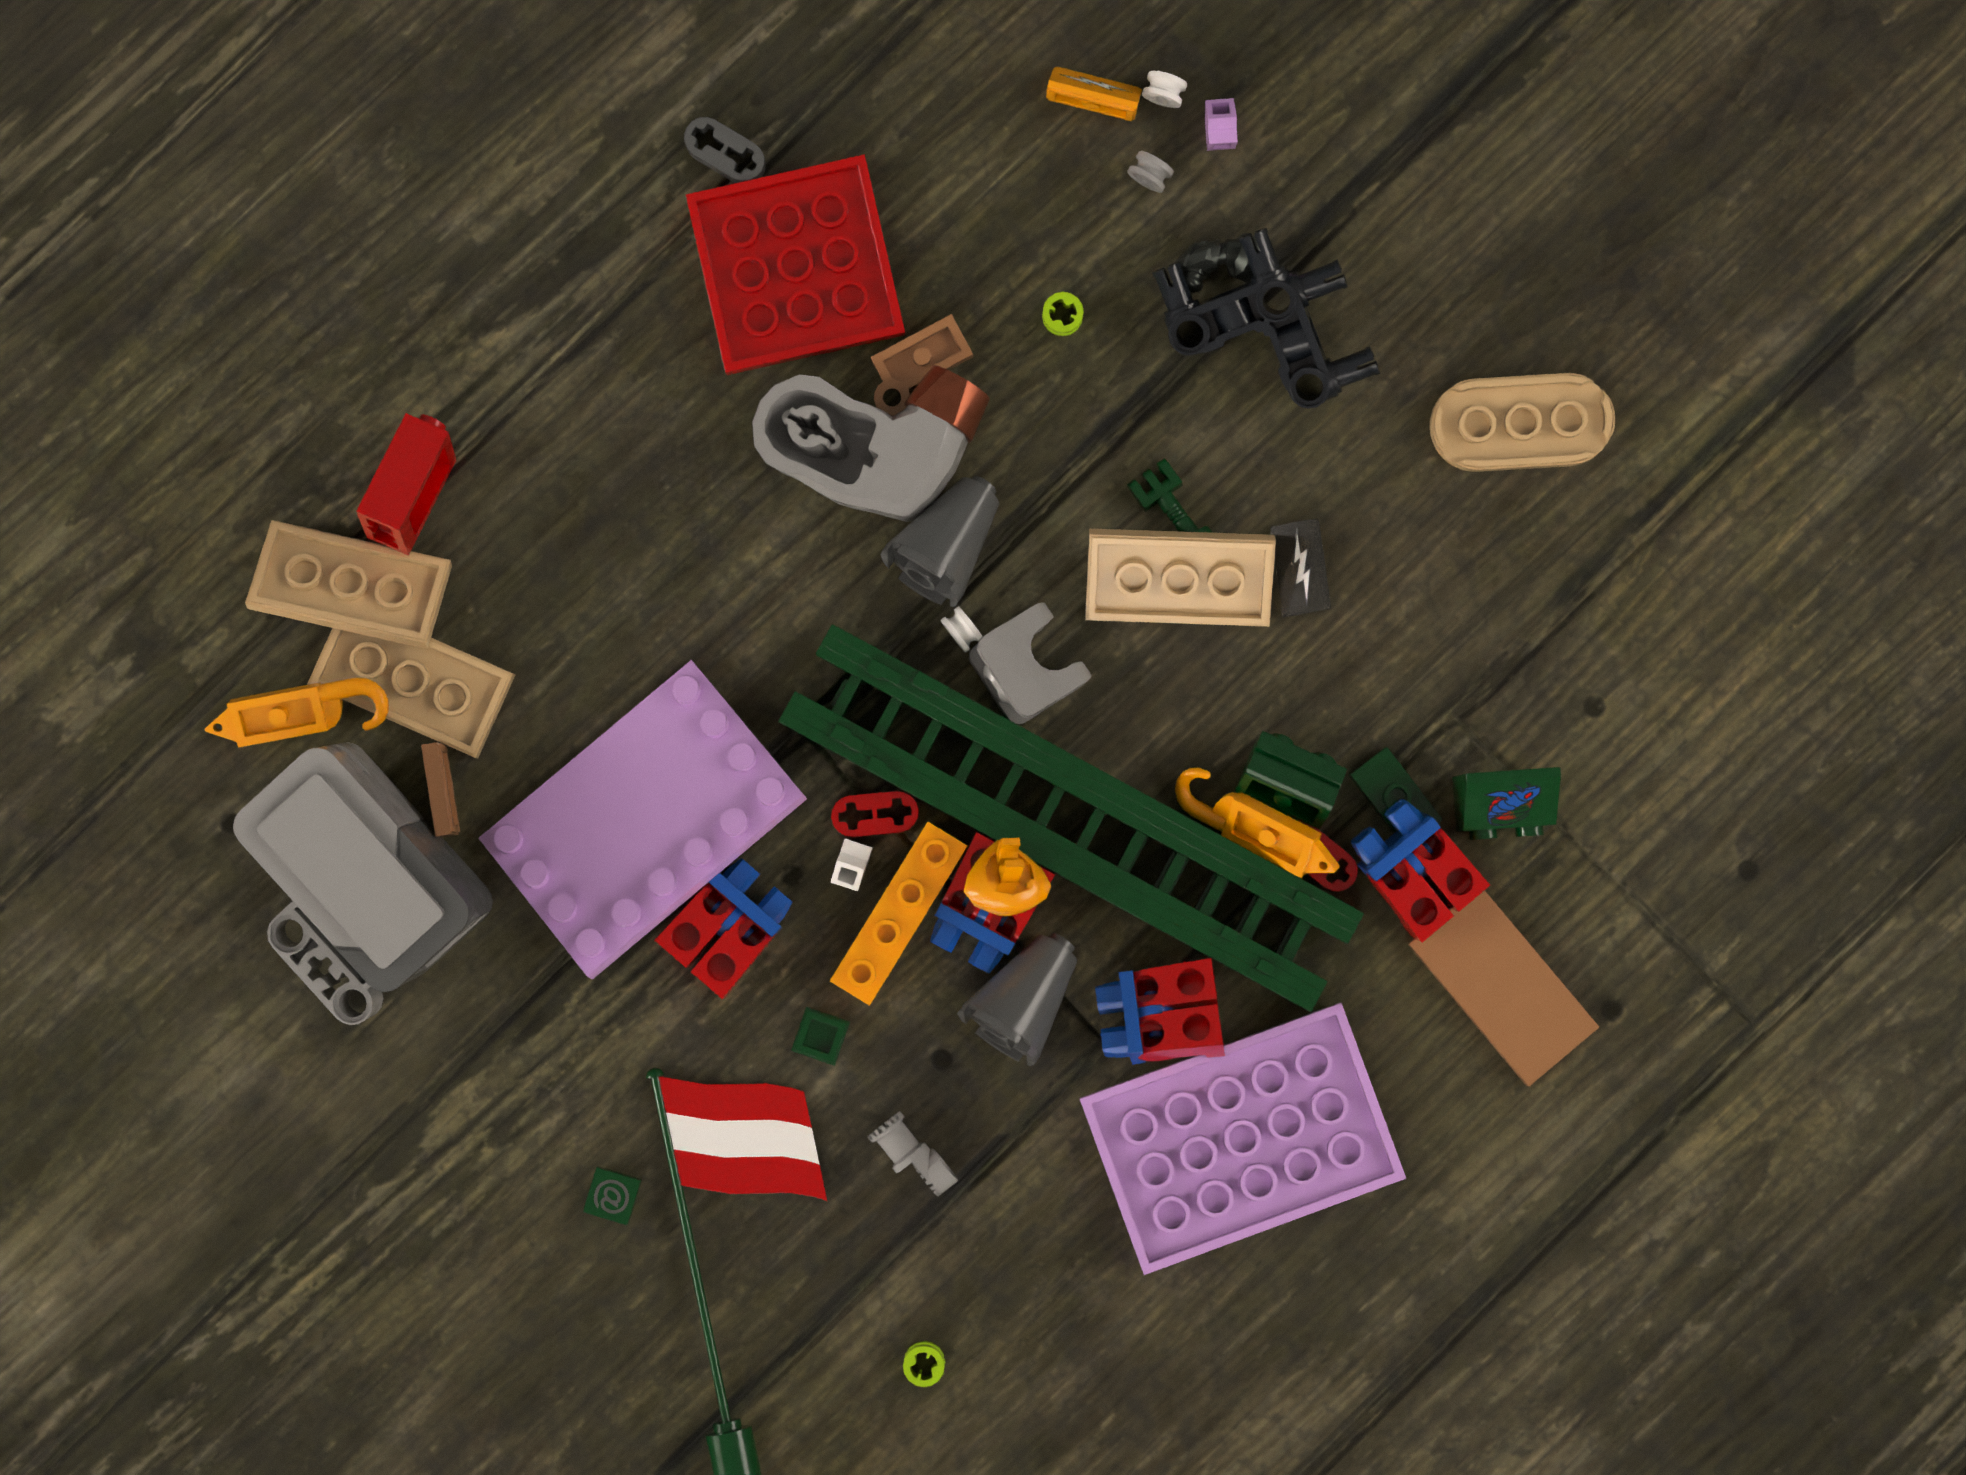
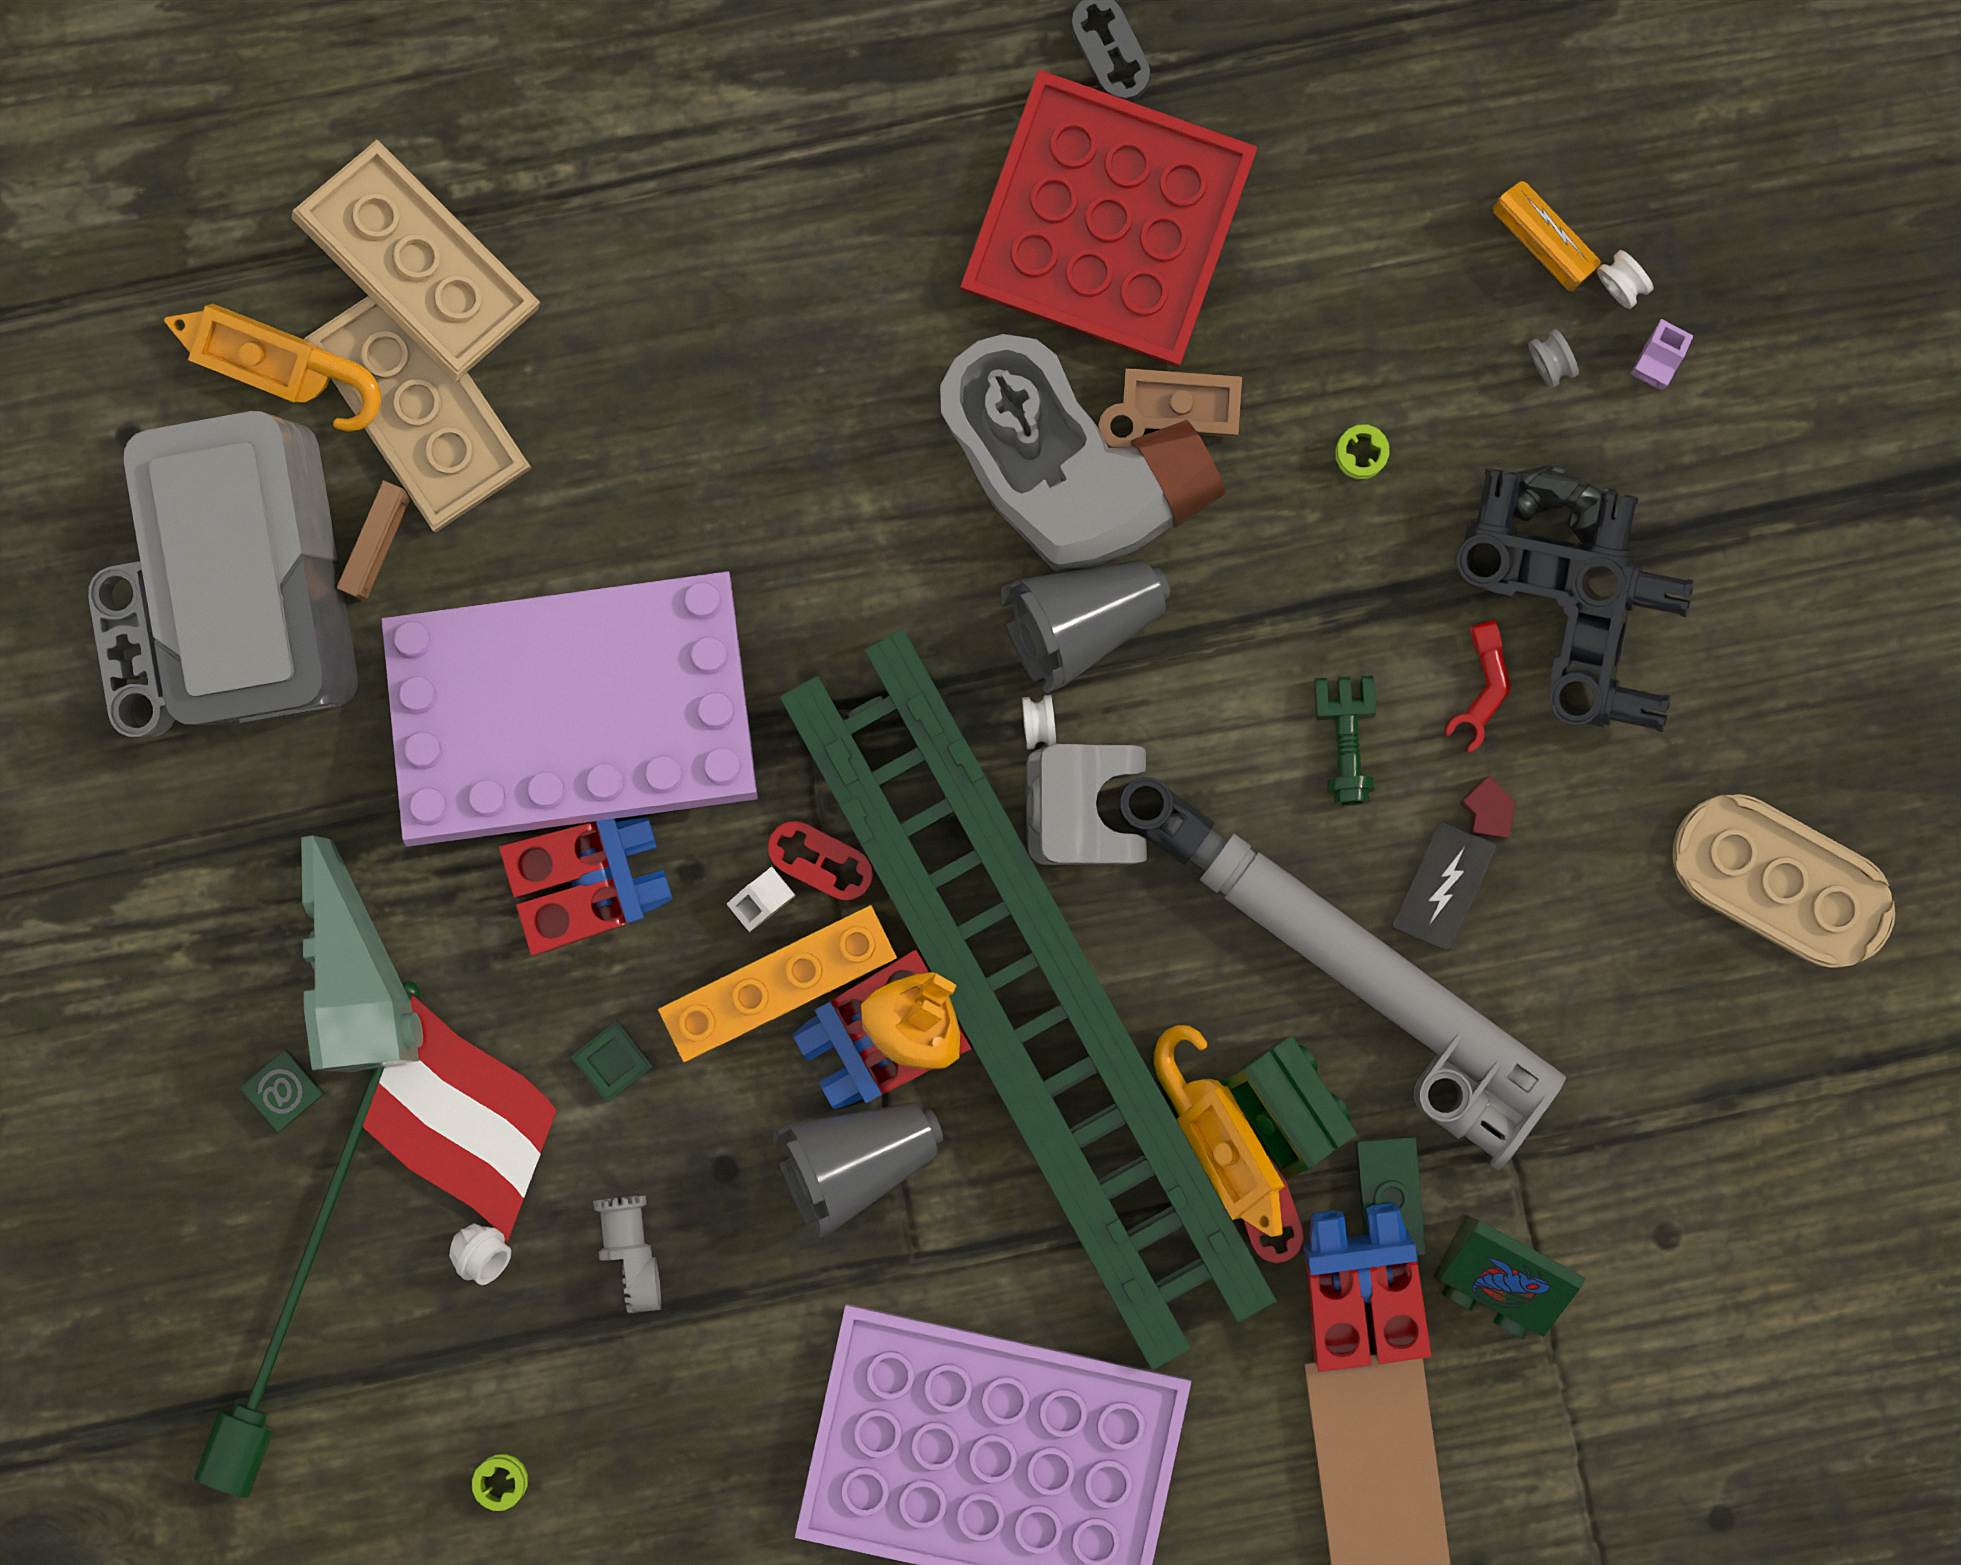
camera: 30 degrees right, 0 degrees up
red window [356,413,456,556] -> none
tan tile [1085,528,1276,627] -> none
red hips [1095,958,1225,1065] -> none
none -> sand green wedge [301,835,423,1072]
none -> white plate [449,1223,511,1285]
none -> light grey piece [1118,777,1566,1171]
none -> red arm [1444,620,1511,752]
none -> dark red piece [1459,775,1515,839]

